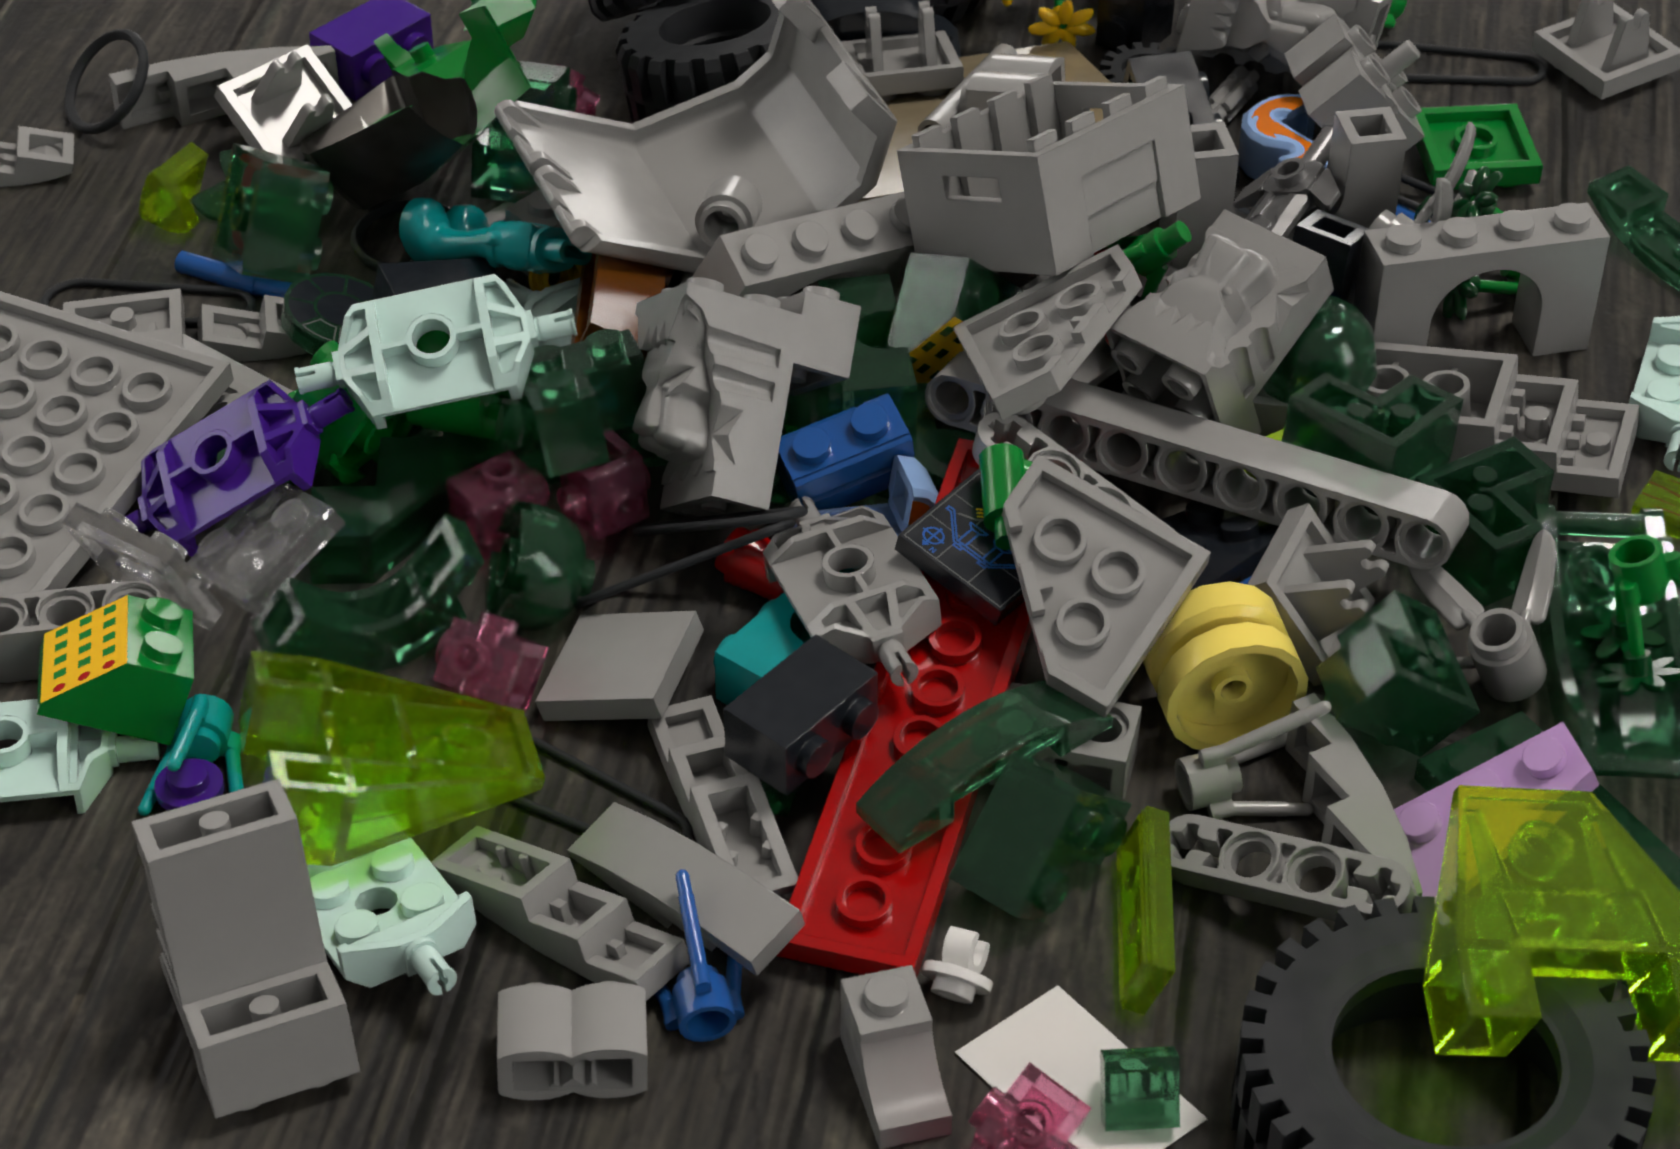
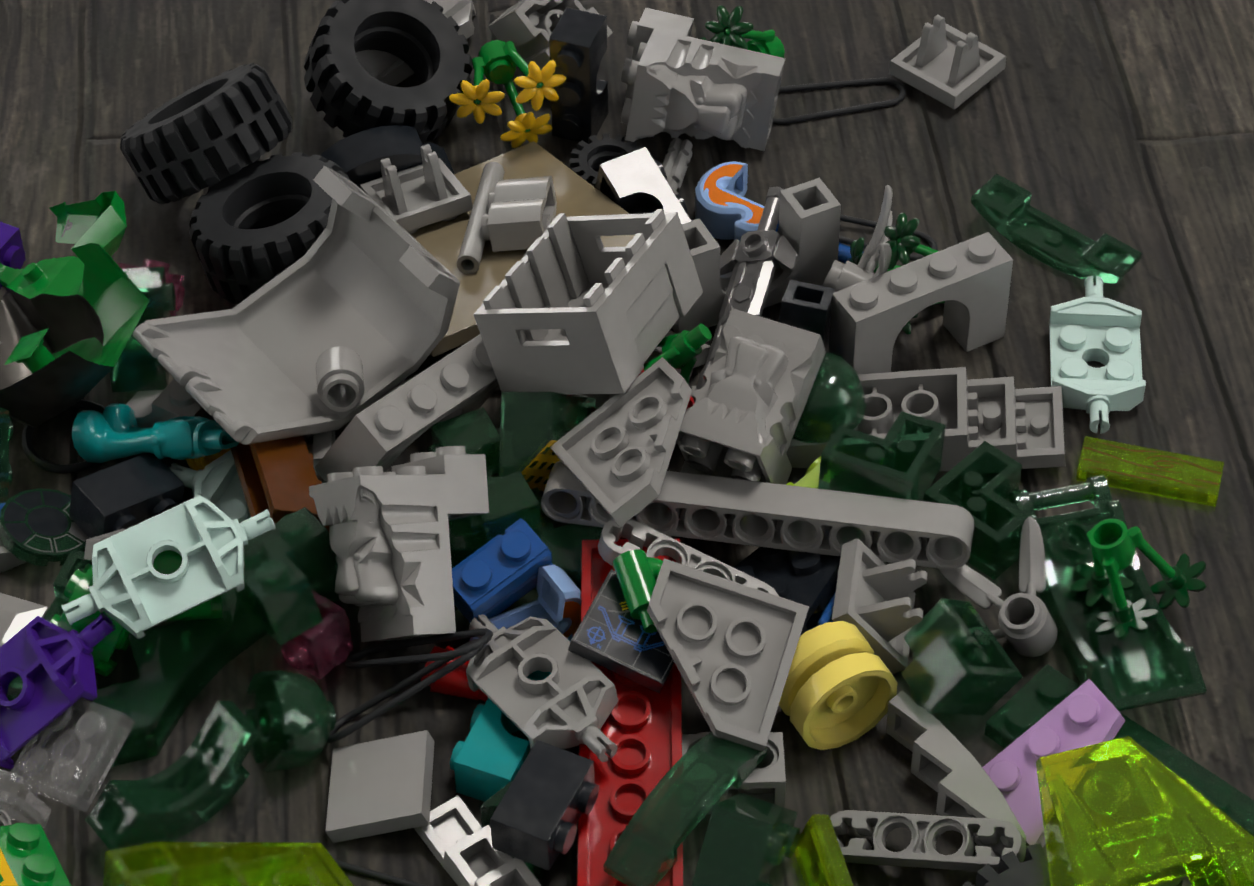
camera: 15 degrees left, 5 degrees up
clear pink brick [433,611,549,712] -> none
clear pink brick [447,450,550,560] -> none
light grey plant [1175,701,1332,819] -> none
light grey brick [1284,14,1425,151] -> none
green plate [1416,103,1543,190] -> none

